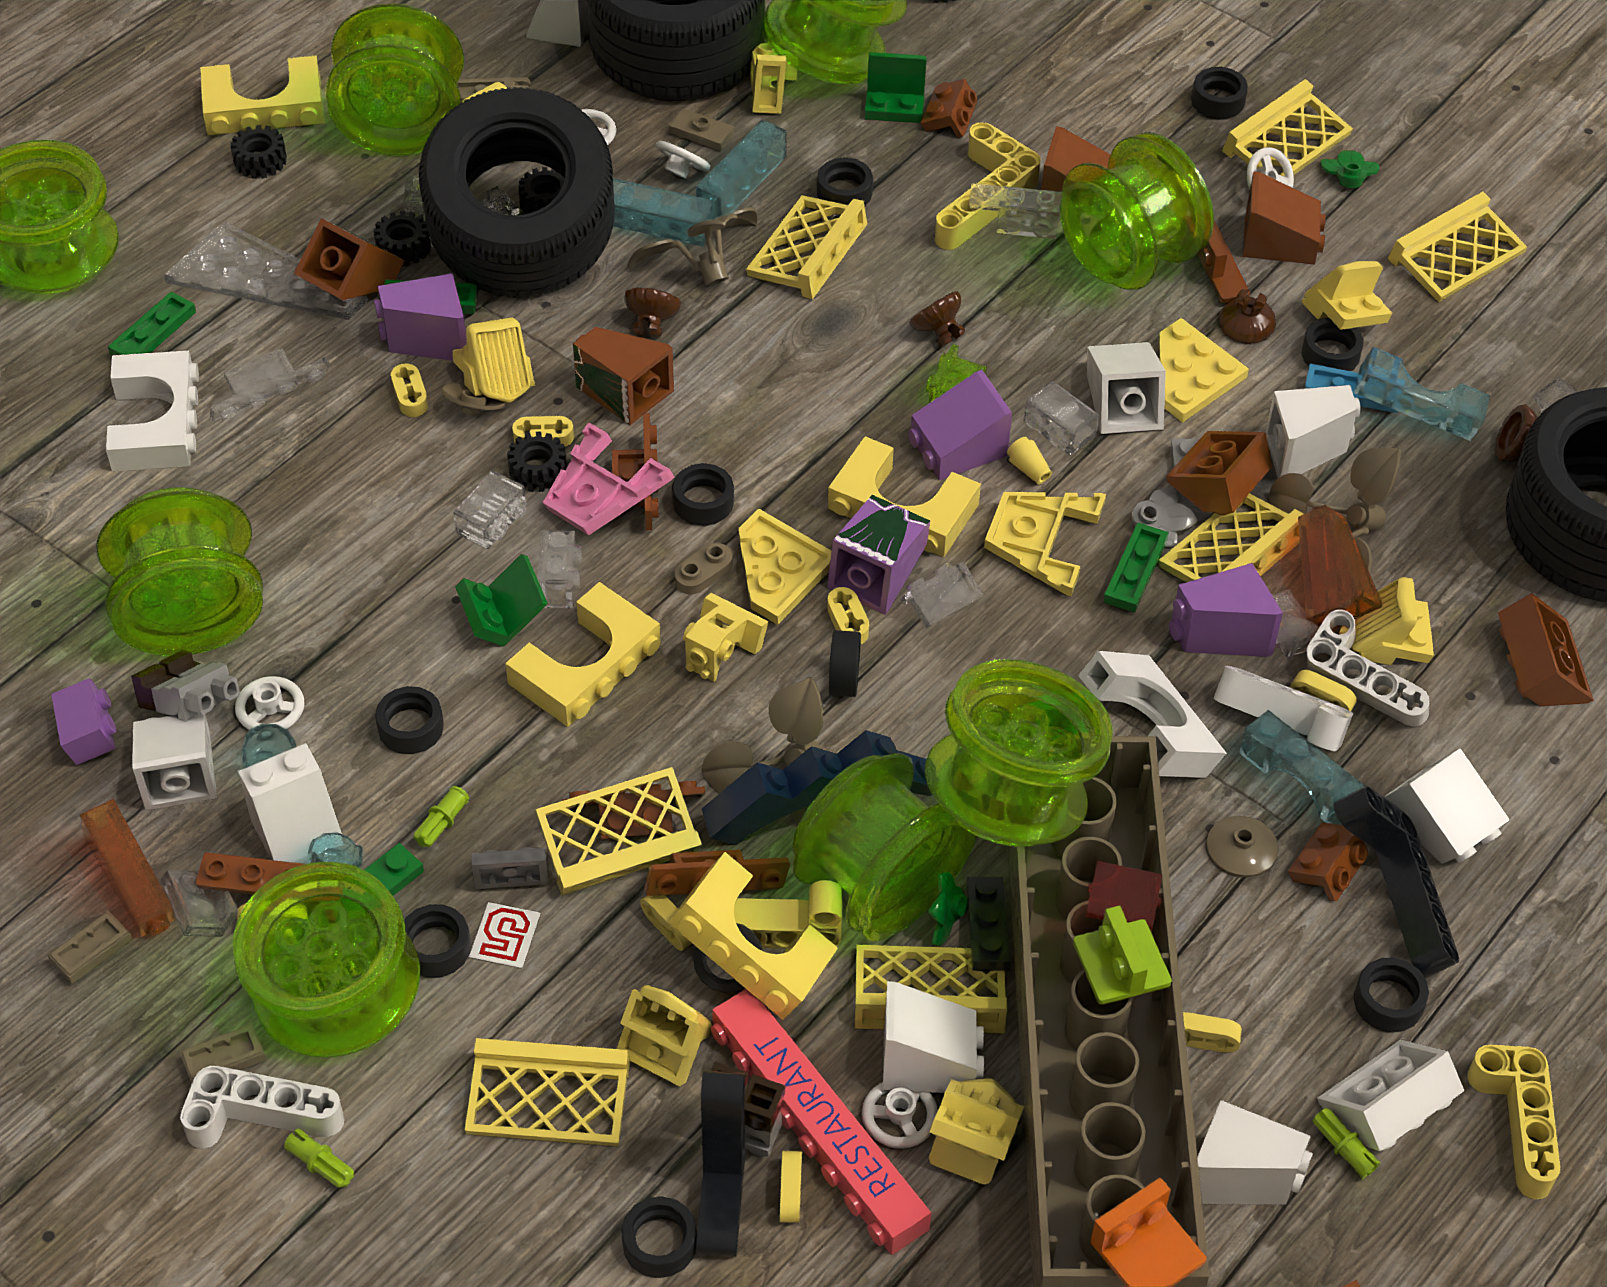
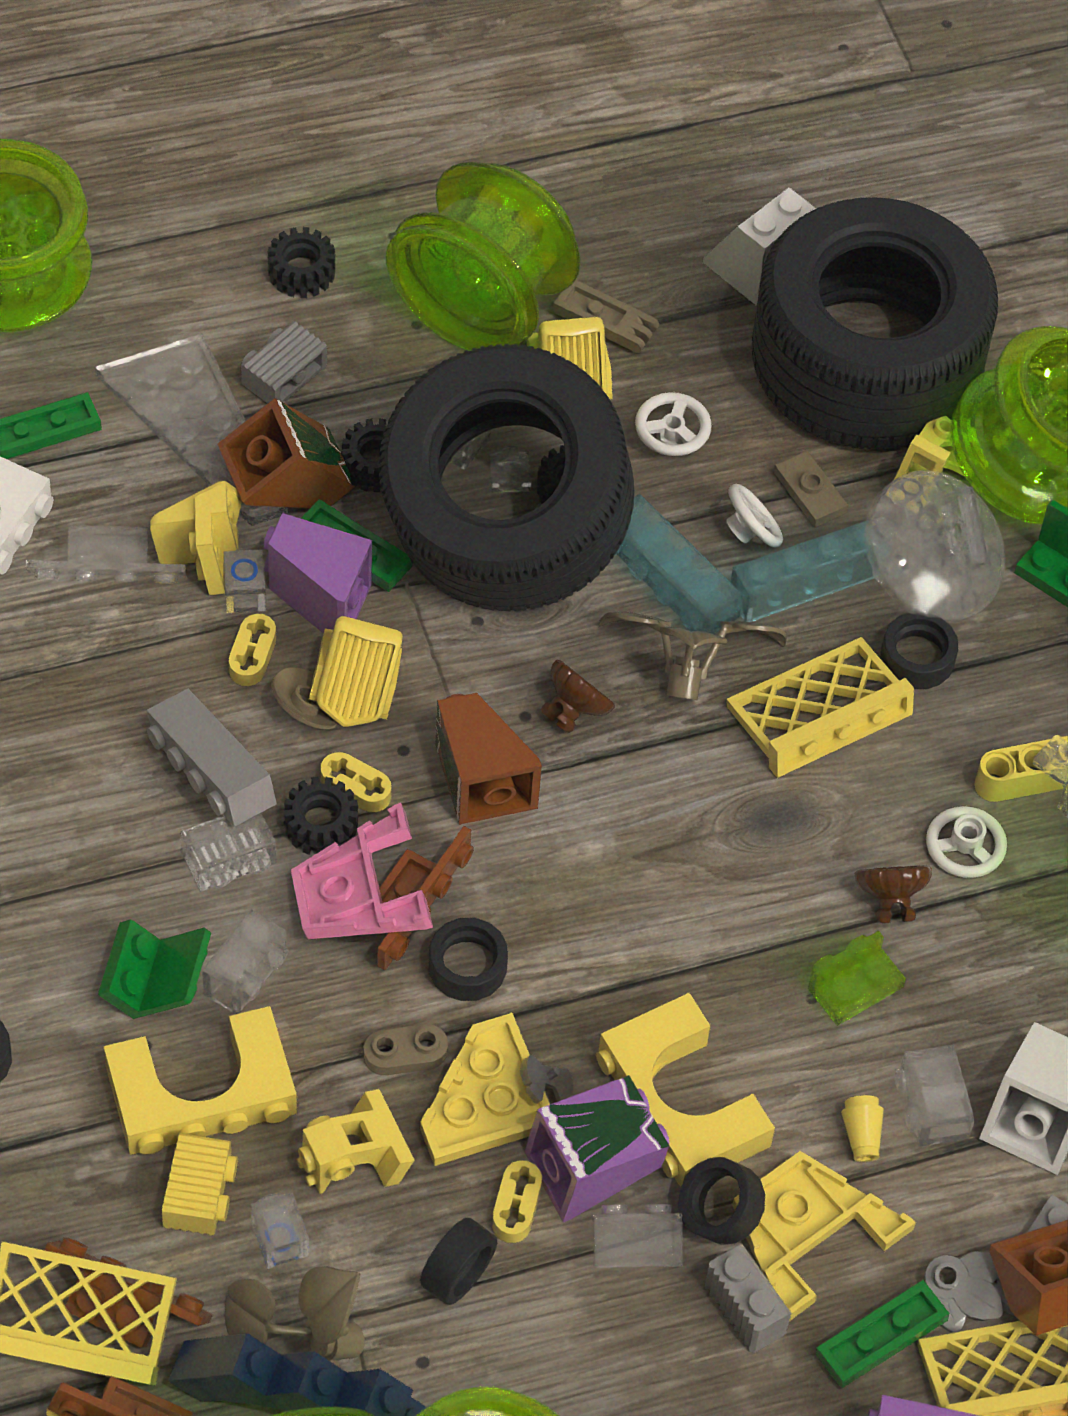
camera: 30 degrees right, 5 degrees up
light yellow arch [200,55,324,135] -> none
medium lavender slope [908,370,1012,480] -> none
none -> light grey brick [146,688,277,827]
none -> light yellow piece [150,481,242,595]
none -> light yellow brick [162,1133,238,1236]
none -> clear brick [223,549,266,613]
none -> light grey brick [241,321,327,403]
none -> clear brick [251,1192,309,1269]
none -> flat silver piece [520,1055,573,1104]
none -> black tyre [678,1157,765,1244]
none -> light grey brick [704,1244,792,1353]
none -> clear bracket [865,470,1005,623]
none -> white piece [926,806,1007,878]

